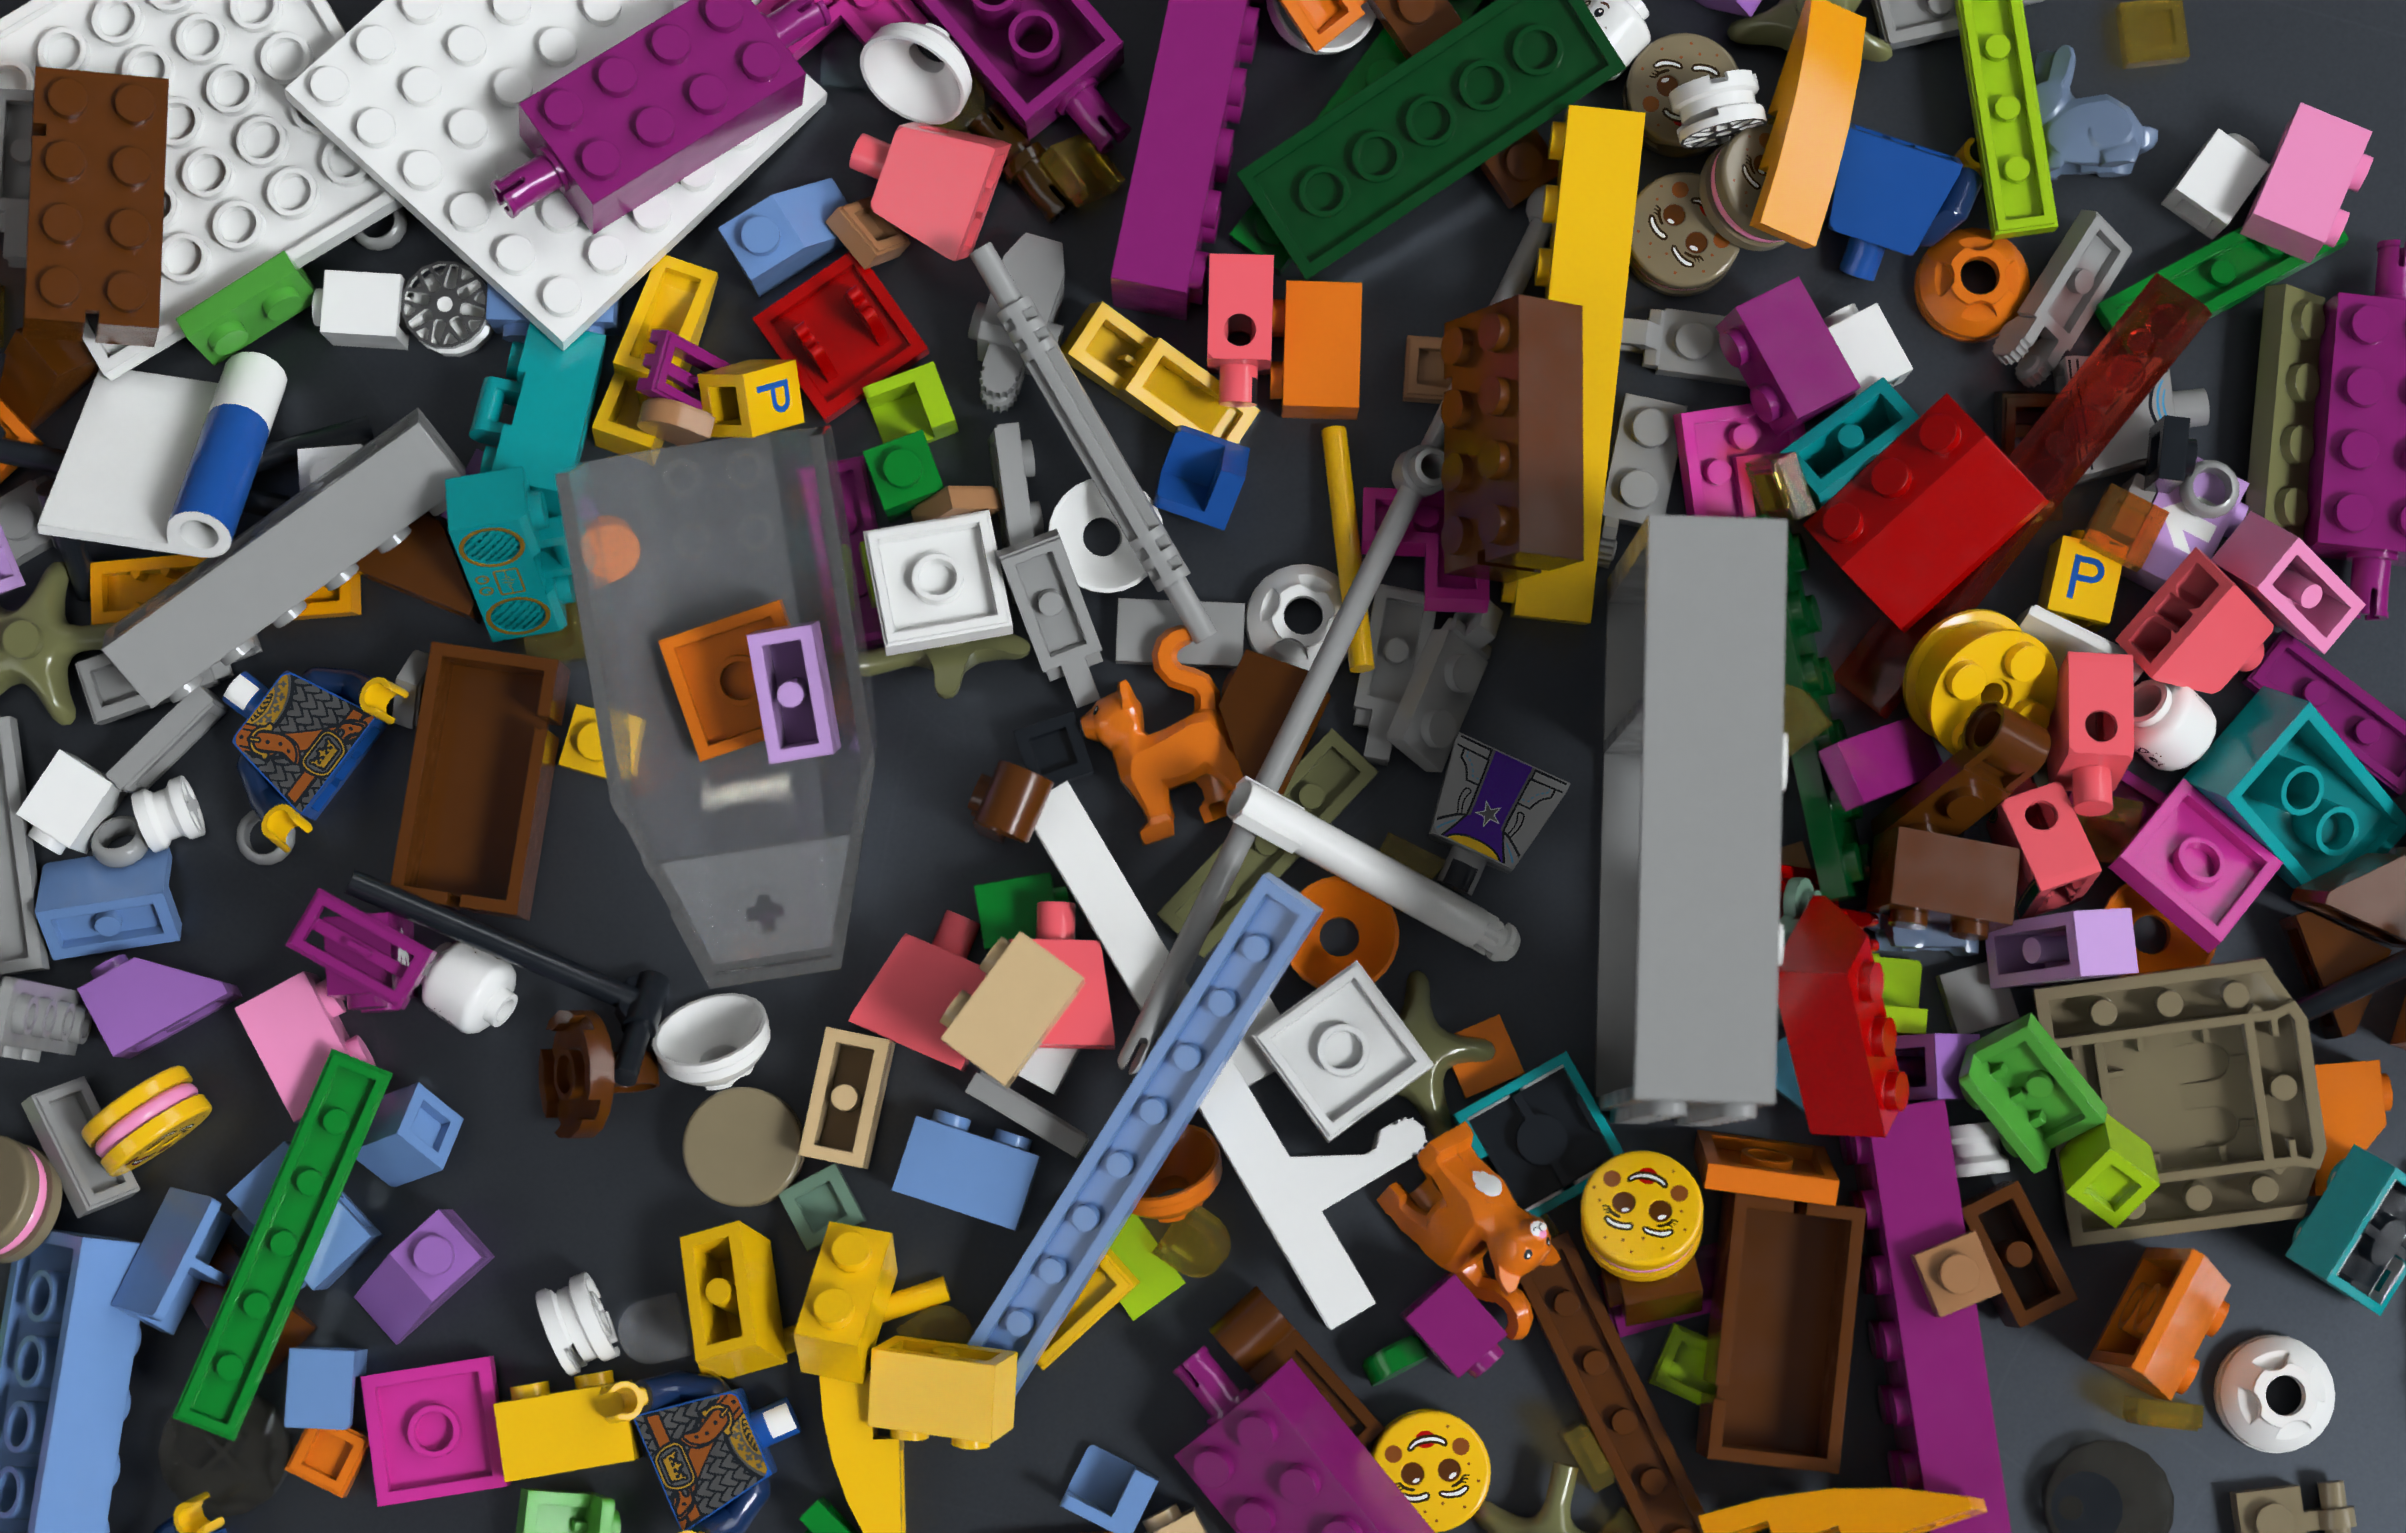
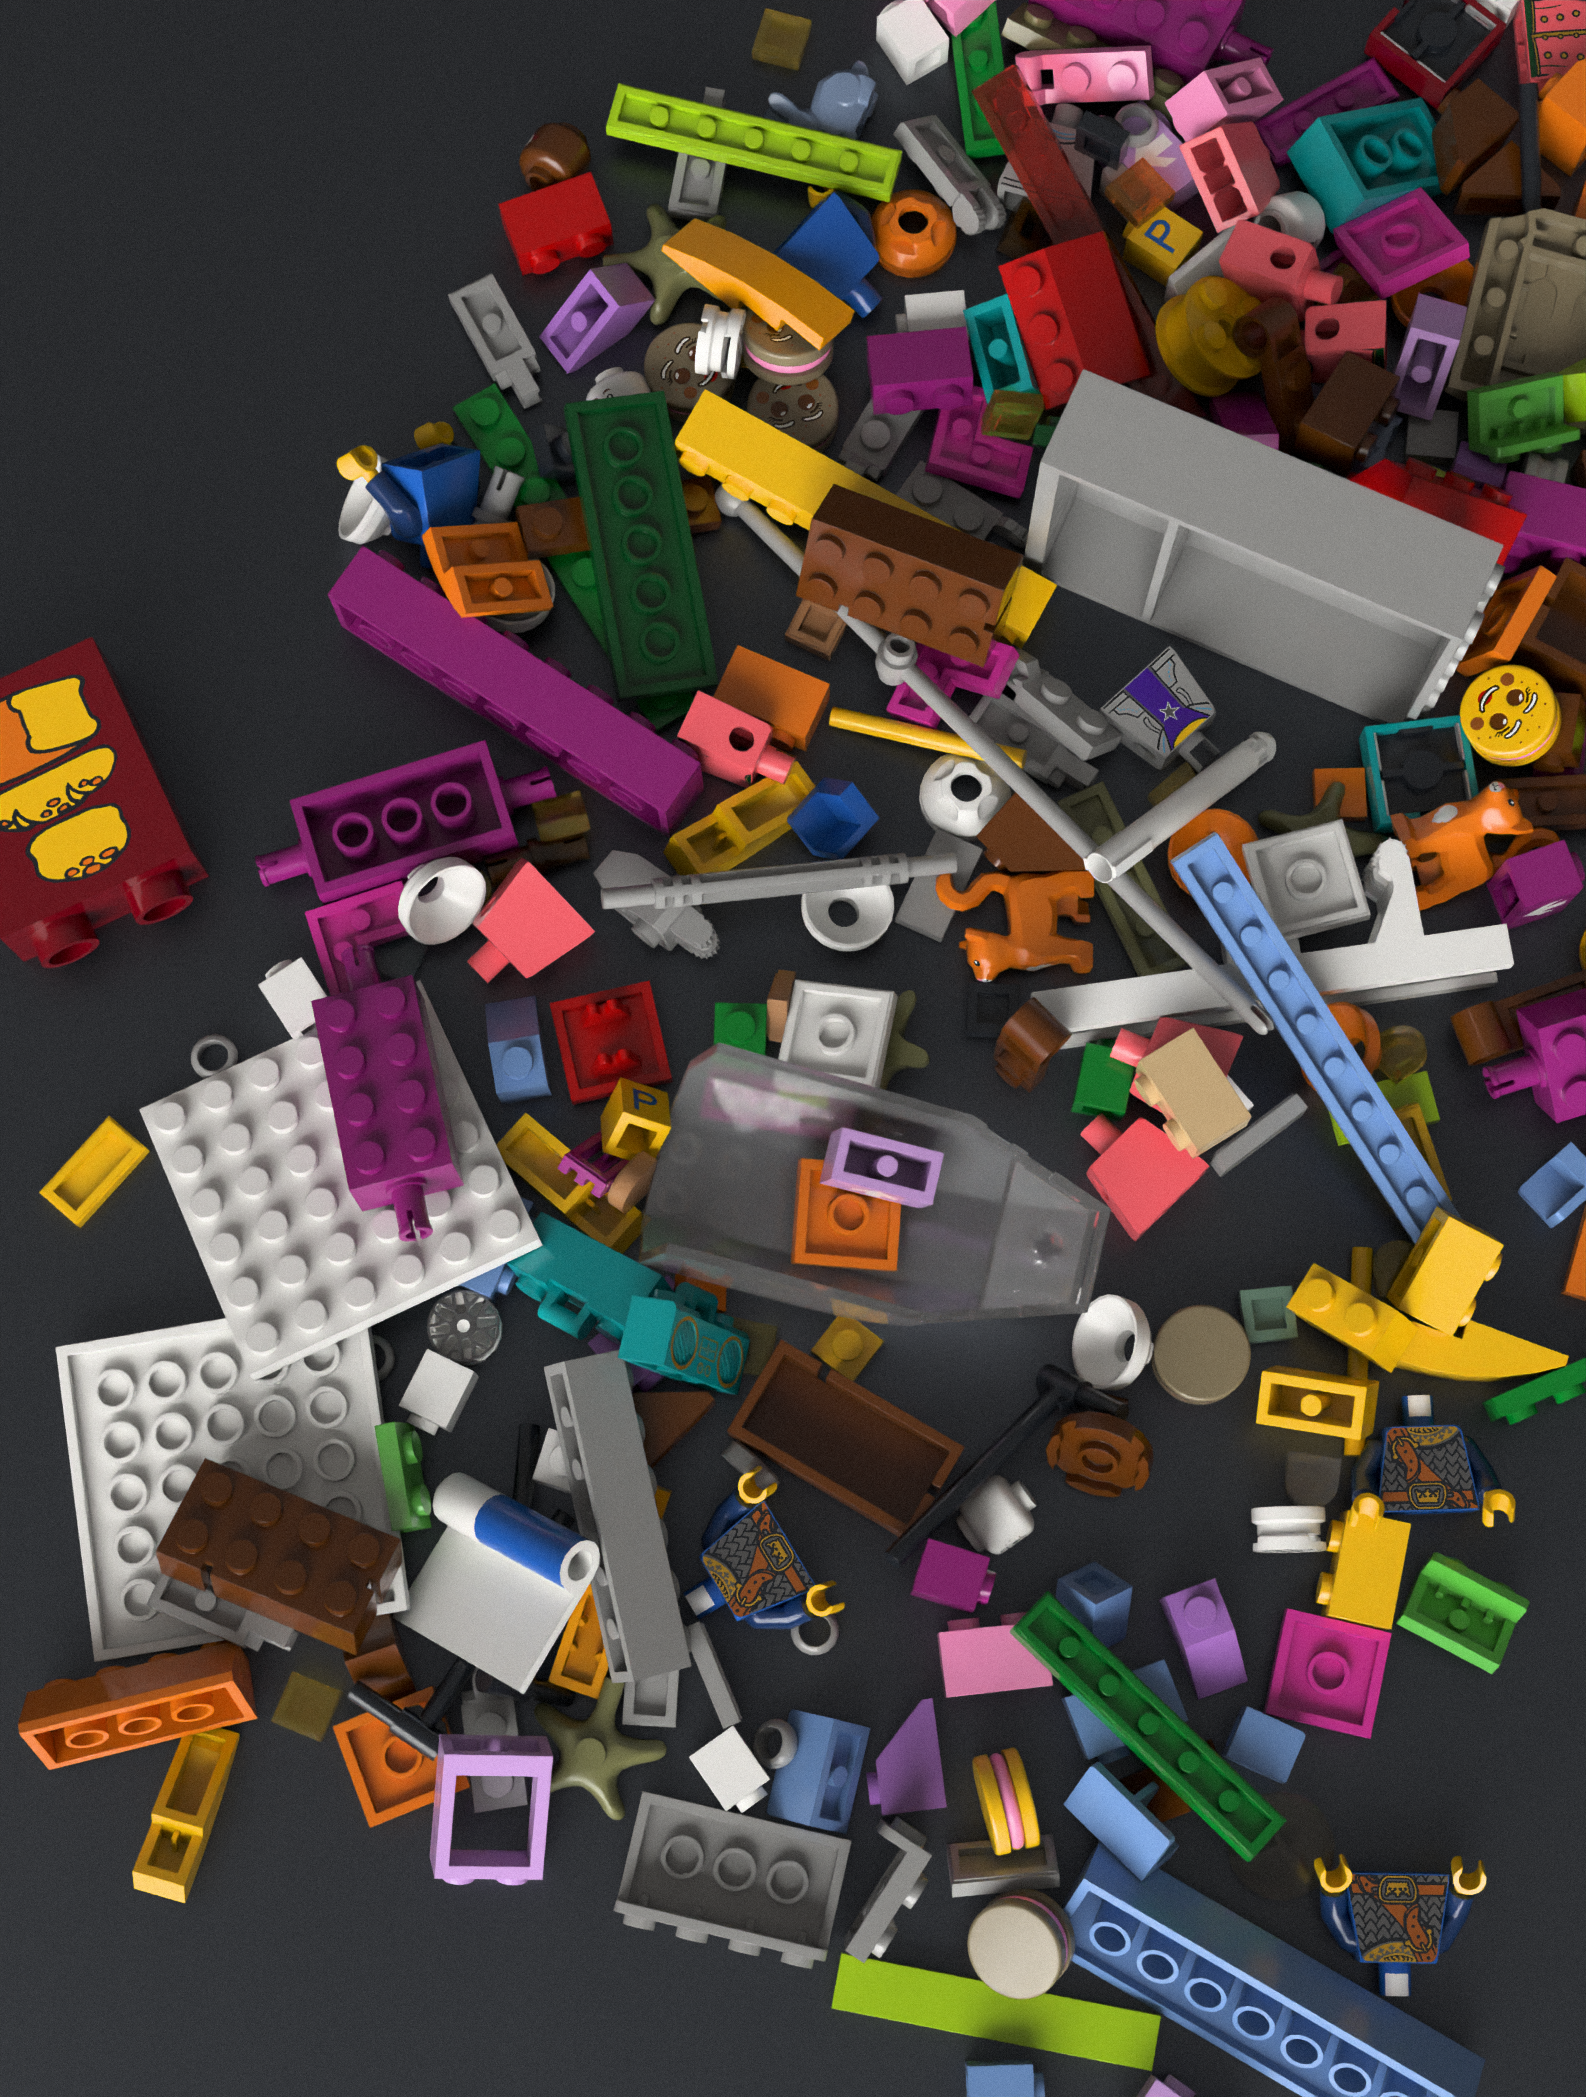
camera: 65 degrees left, 5 degrees down
white wheel [131,775,206,853] -> none
orange tile [284,1426,370,1498] -> none
magenta tile [285,888,437,1010] -> none
tan brick [798,1027,896,1169] -> none
medium nougat tile [825,196,911,269] -> none
lime panel [862,361,959,443] -> none
medium blue brick [892,1108,1042,1231] -> none
light grey hinge [988,422,1044,604] -> none
light grey hinge [997,528,1103,708] -> none
green tile [1361,1335,1429,1387] -> none
none -> bright pink plate [1015,45,1155,107]

